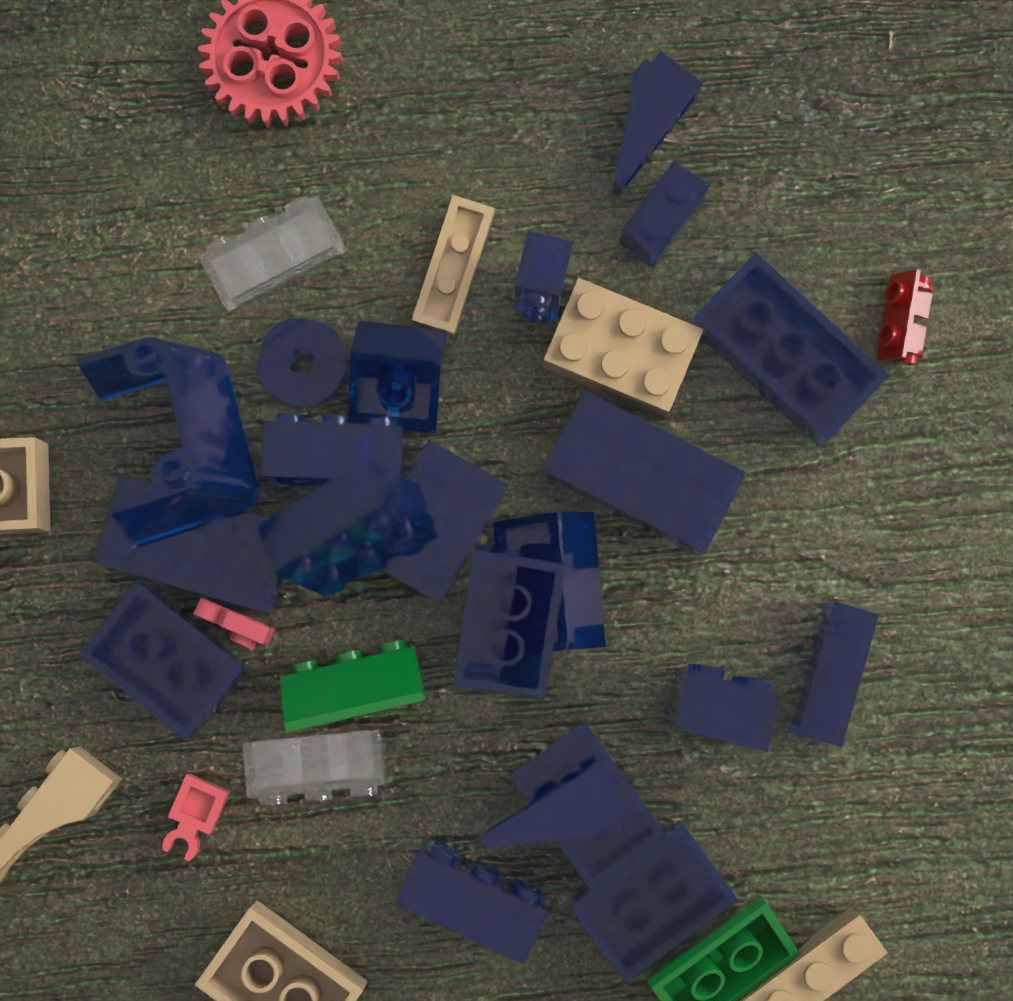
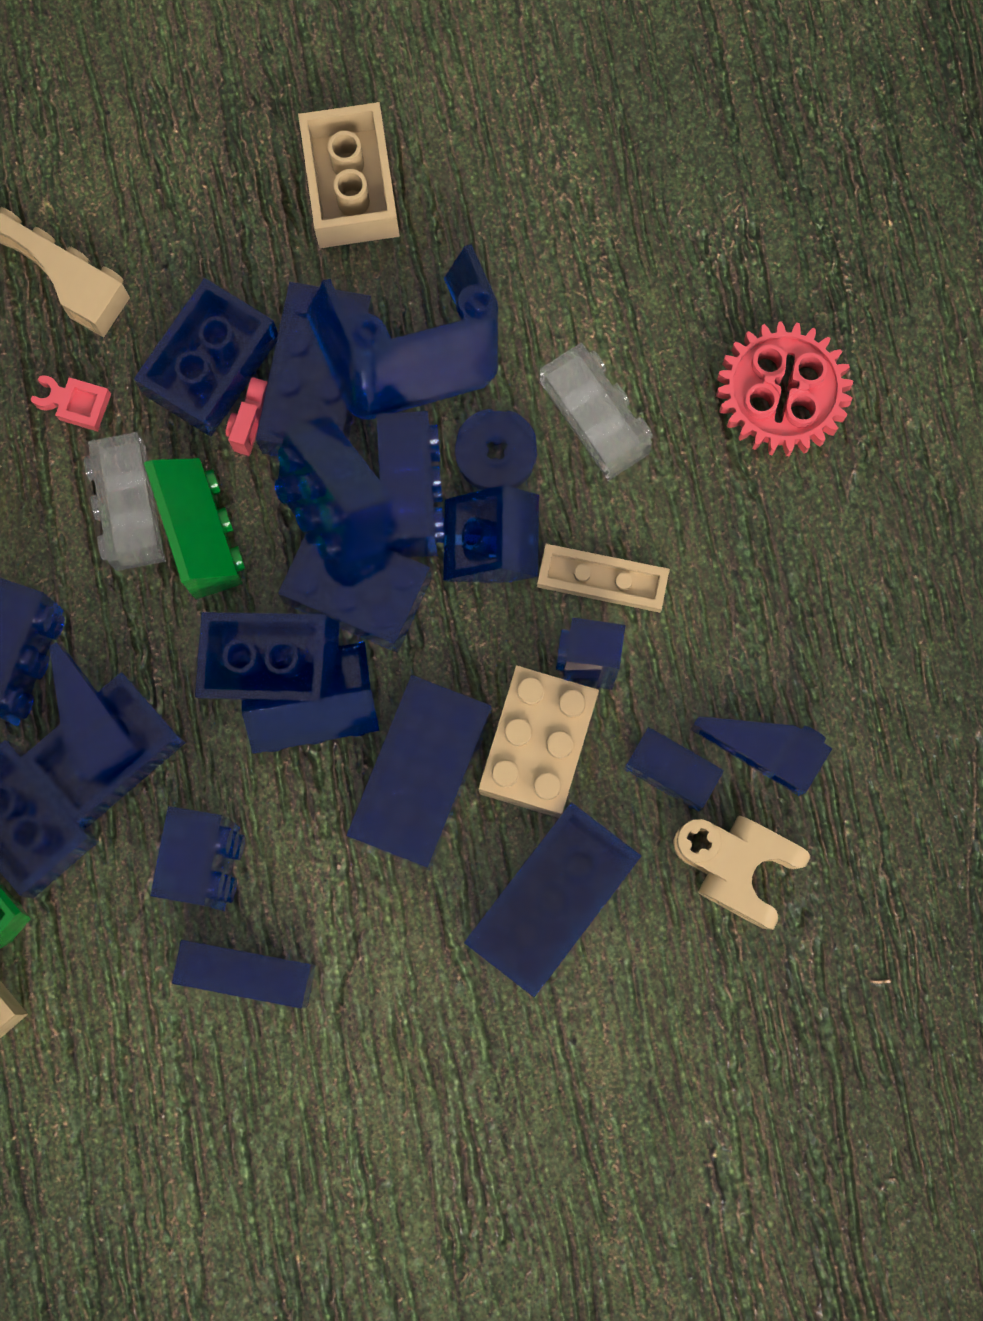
camera: 85 degrees right, 5 degrees down
red hinge [877,269,934,366] -> none
none -> tan piece [673,816,810,930]

